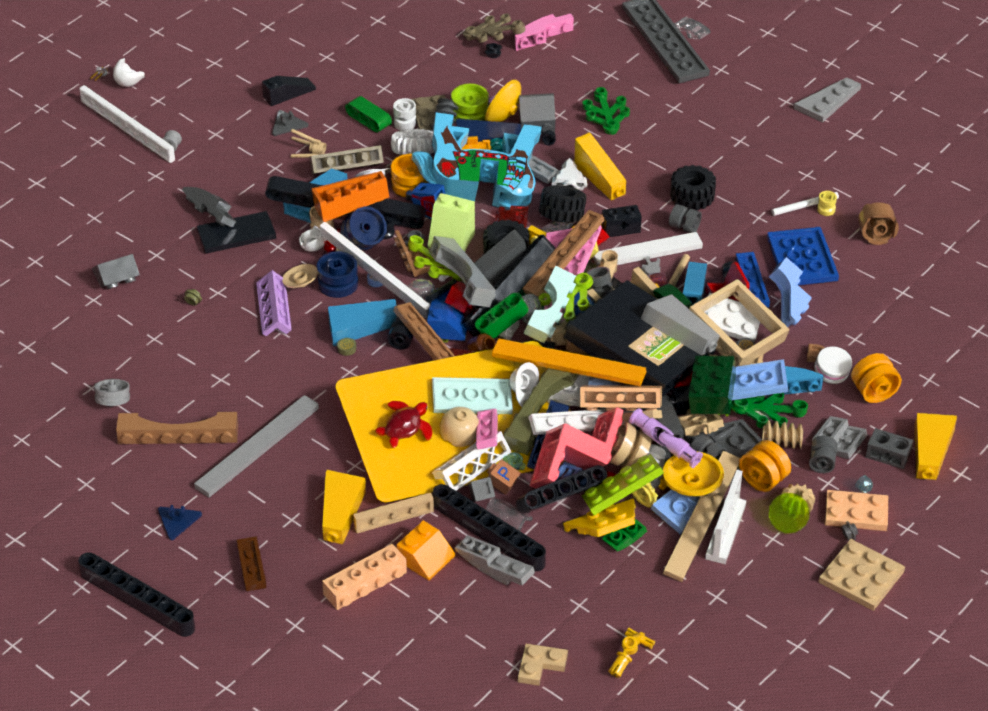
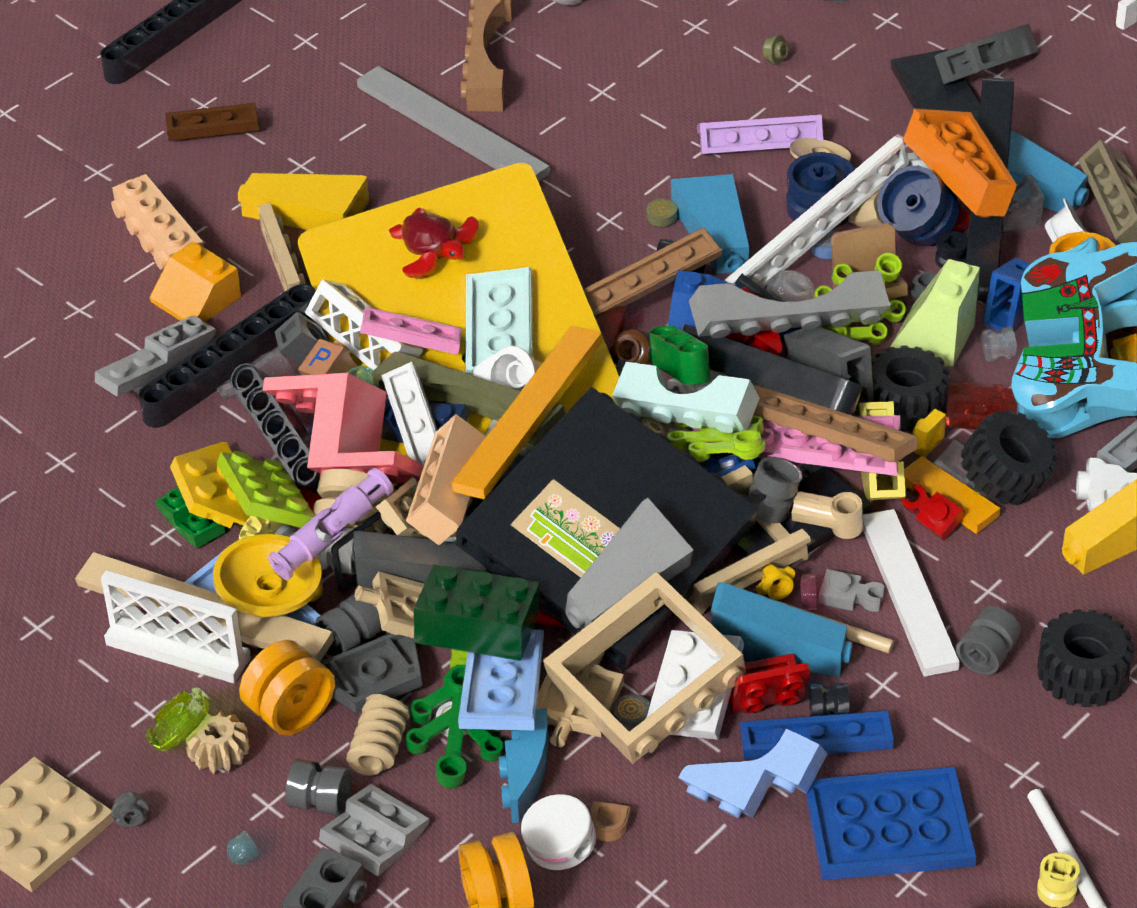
camera: 95 degrees right, 0 degrees up
dark blue piece [158,505,202,540] -> none
tan cylinder [440,406,479,447] -> none
black brick [602,205,642,237] -> none
dark green slope [653,284,692,309] -> none
light nougat plate [825,490,888,531] -> none

